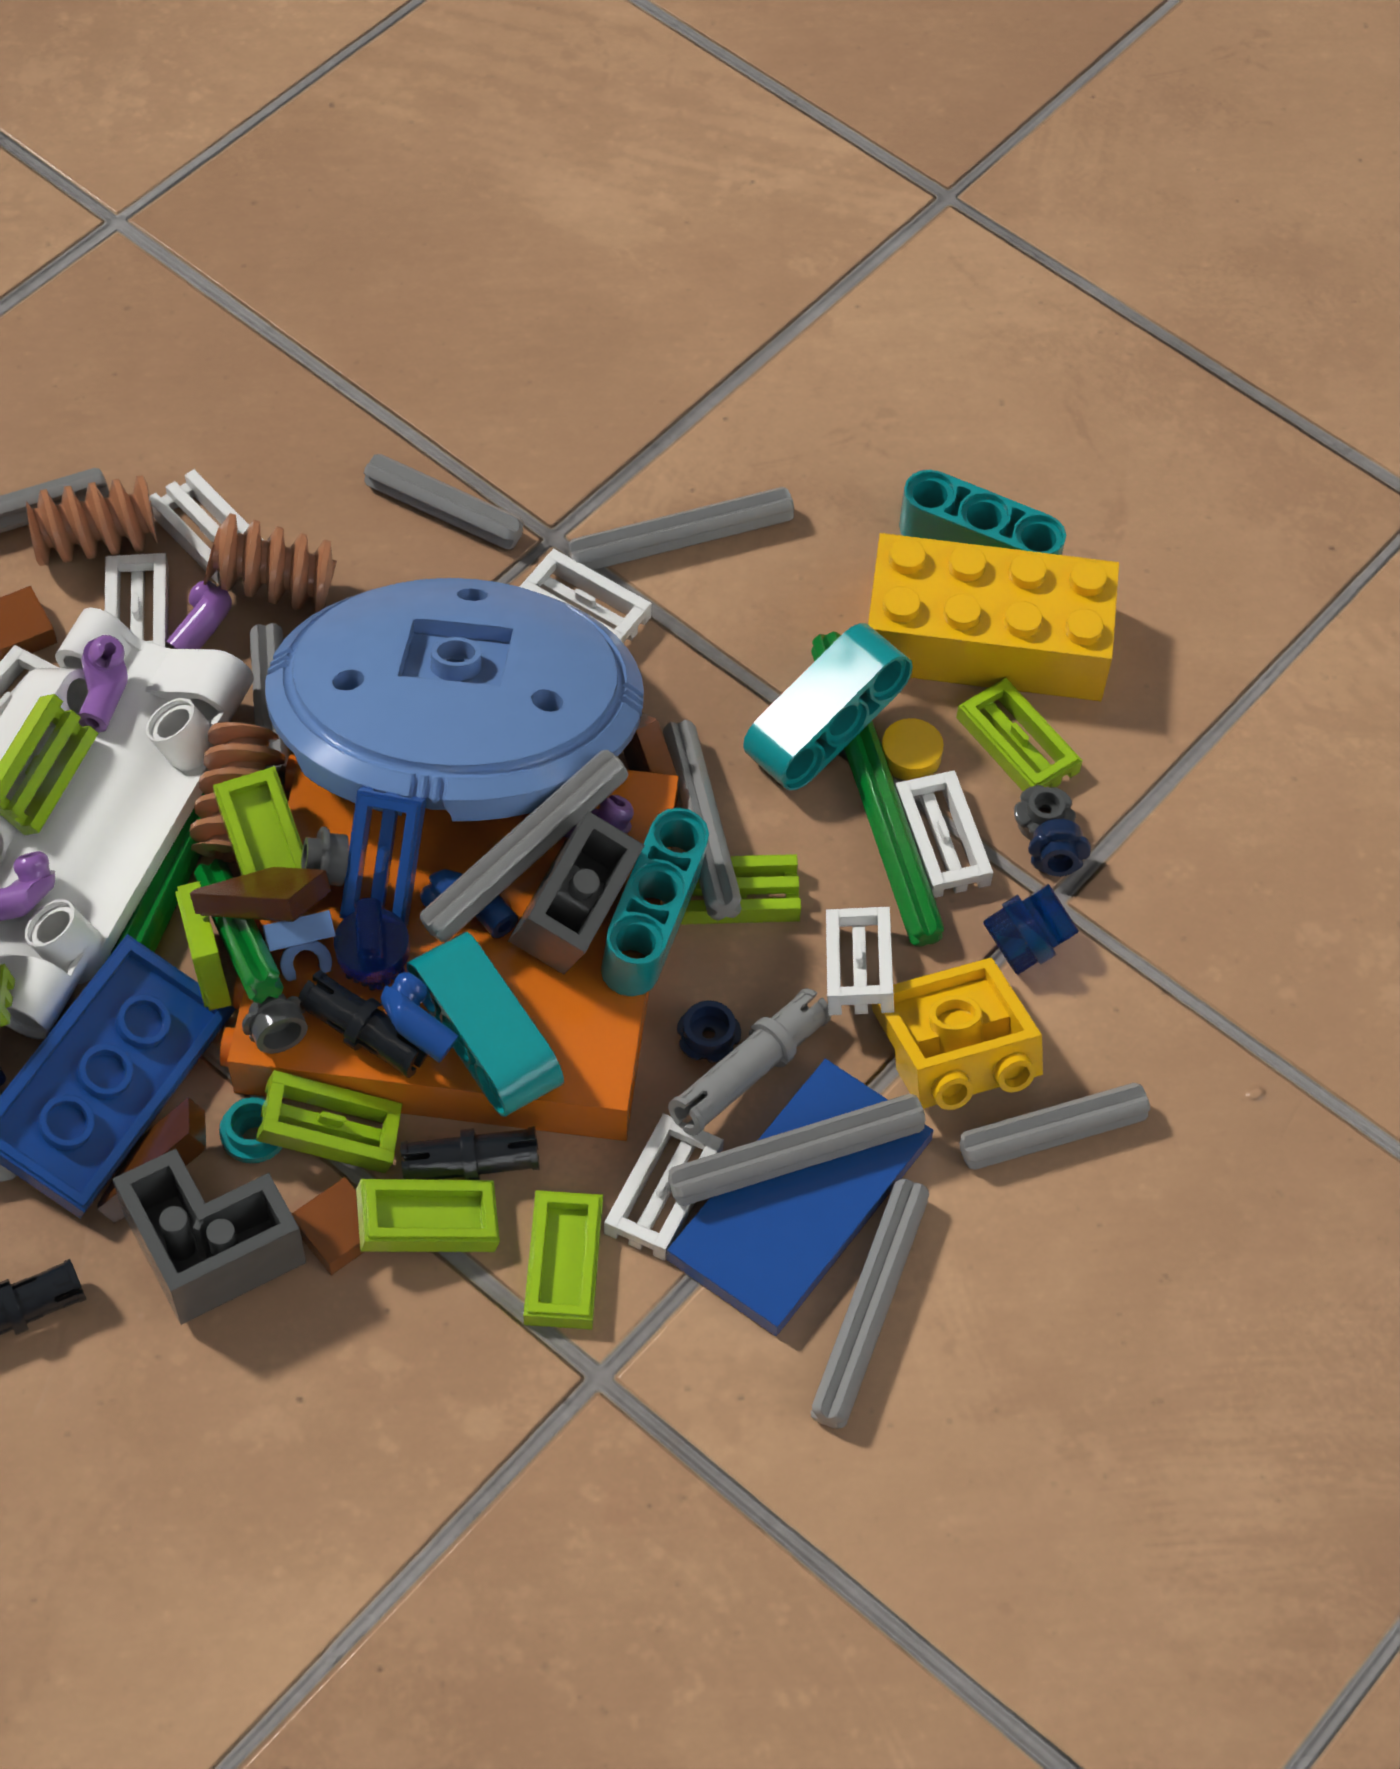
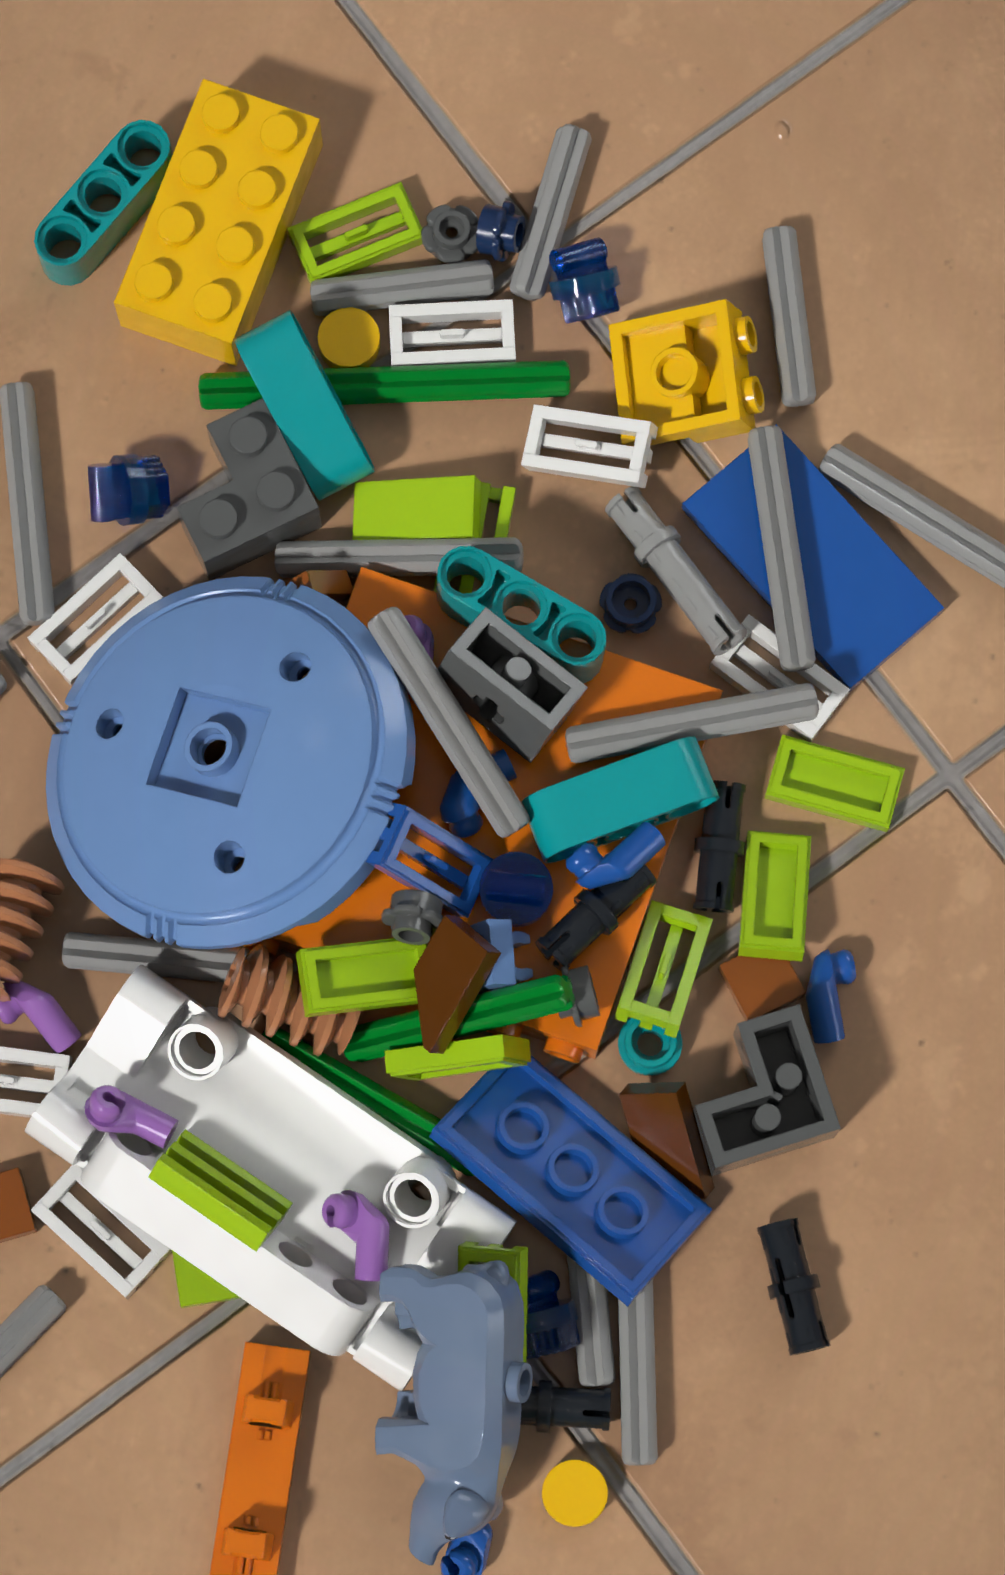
camera: 75 degrees left, 20 degrees up
none -> clear blue piece [87,453,170,526]
none -> dark grey brick [177,398,322,581]
none -> light grey axle [310,259,494,316]
none -> lime tile [352,475,481,540]
none -> light grey axle [509,124,592,301]
none -> light grey axle [565,683,819,763]
none -> blue arm [805,949,856,1044]

